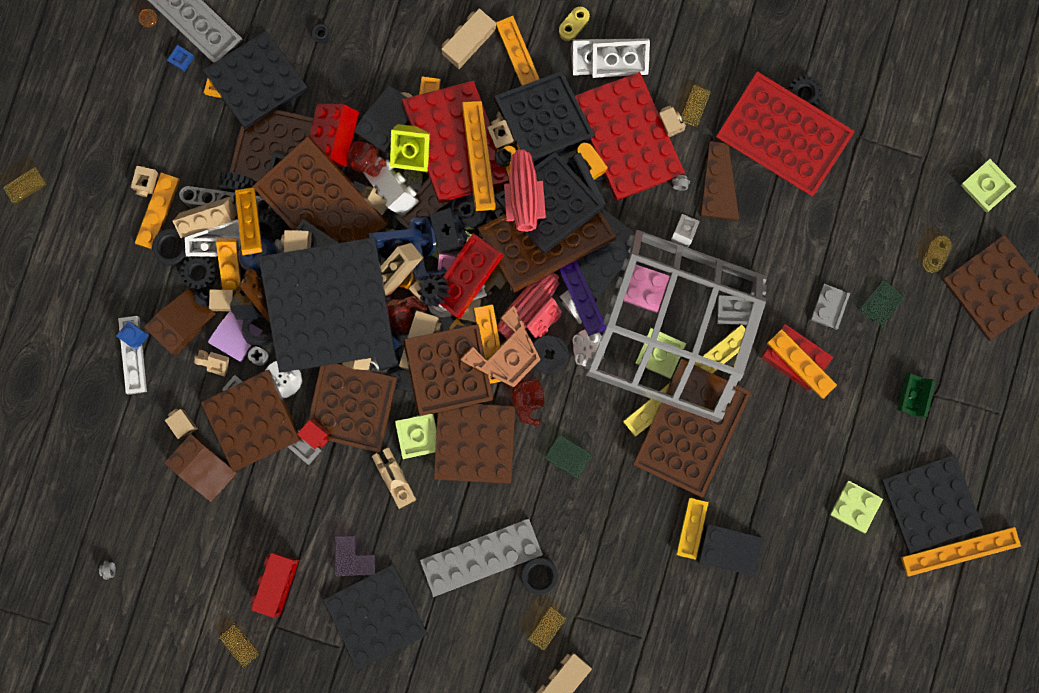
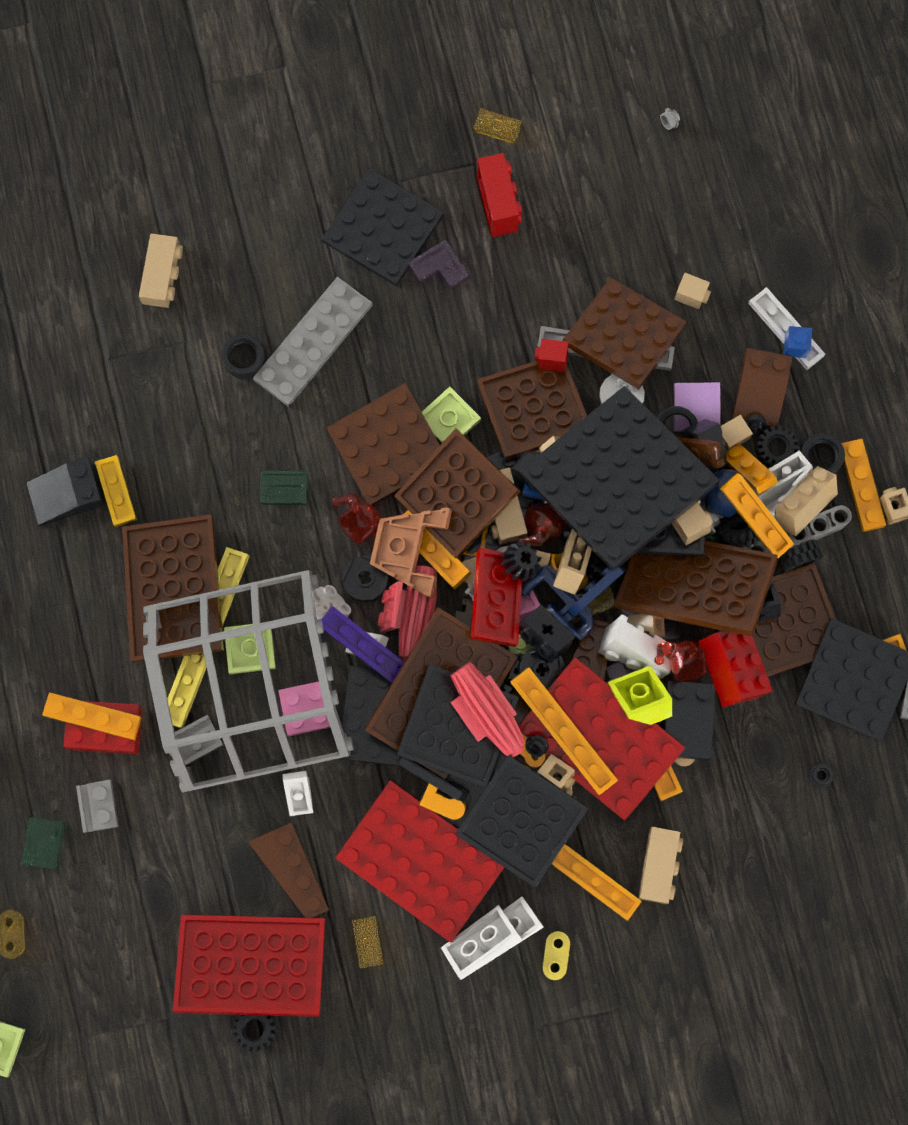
camera: 145 degrees right, 5 degrees down
reddish brown slope [164,434,238,502] -> none
tan plate [194,350,229,376] -> none
light grey bush [248,347,269,366] -> none
tan plate [372,448,416,509] -> none
clear yellow plate [528,607,566,651] -> none
tan brick [659,106,686,137] -> none
light grey plate [672,175,690,190] -> none

